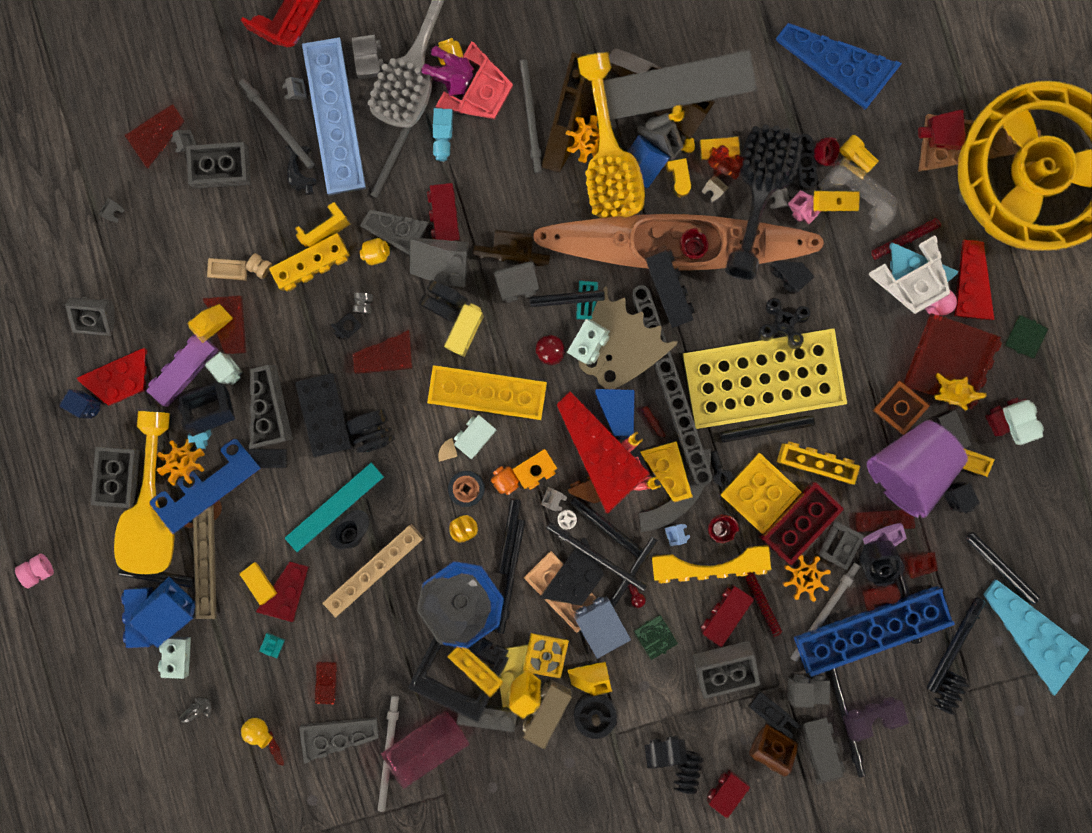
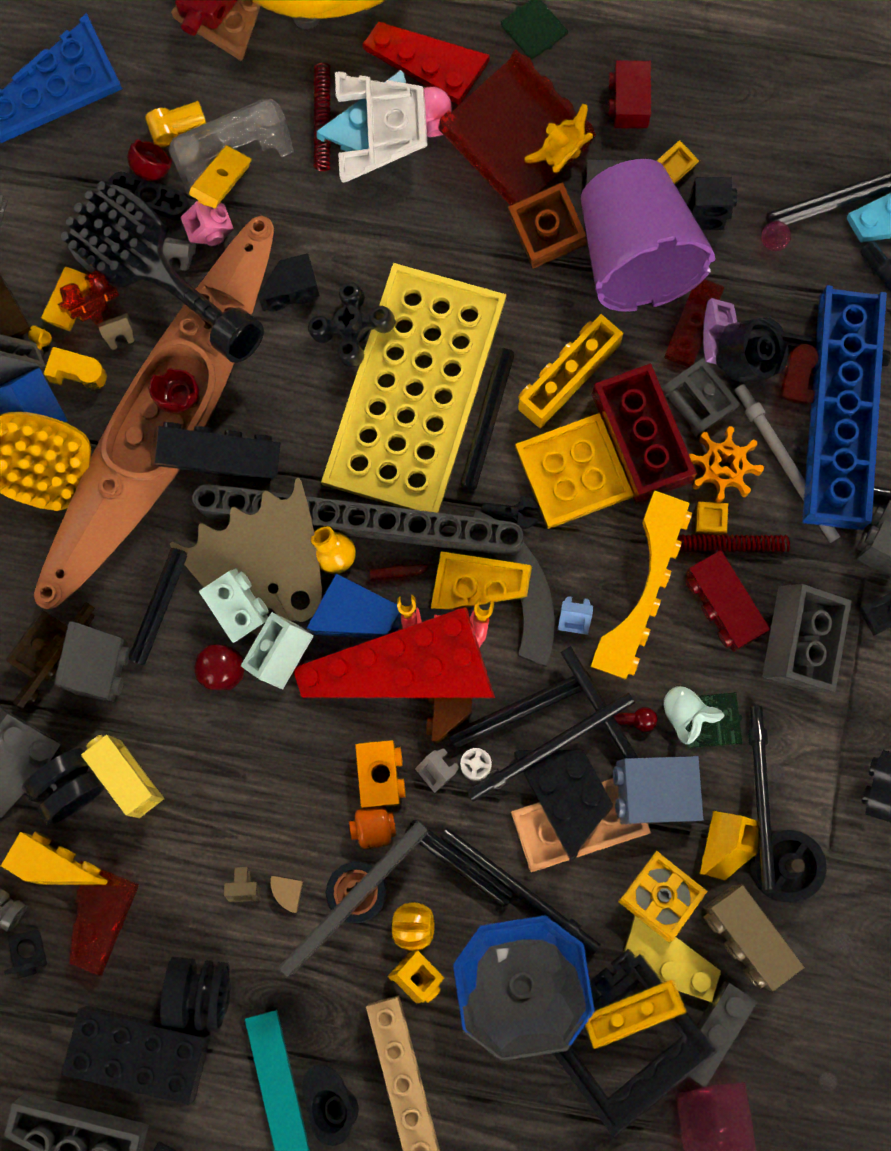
camera: 60 degrees left, 10 degrees down
yellow plate [427,365,547,420] -> none
light aqua brick [454,415,497,459] -> none
yellow brick [509,670,541,718] -> none
teal tile [576,281,598,320] -> none
dark red hair [708,514,739,544] -> none
clear red slope [904,552,938,578] -> none
light aqua brick [1003,400,1044,445] -> none
none -> yellow slope [1,831,108,885]
none -> dark tan tile [224,867,261,902]
none -> light aqua brick [241,612,314,689]
none -> dark grey tile [279,822,429,977]
none -> yellow piece [311,526,356,574]
none -> yellow brick [387,950,444,1004]
none -> light aqua piece [663,686,725,744]
none -> yellow tile [695,501,728,535]
none -> black bar [748,706,776,893]
none -> clear pink plate [761,221,791,251]

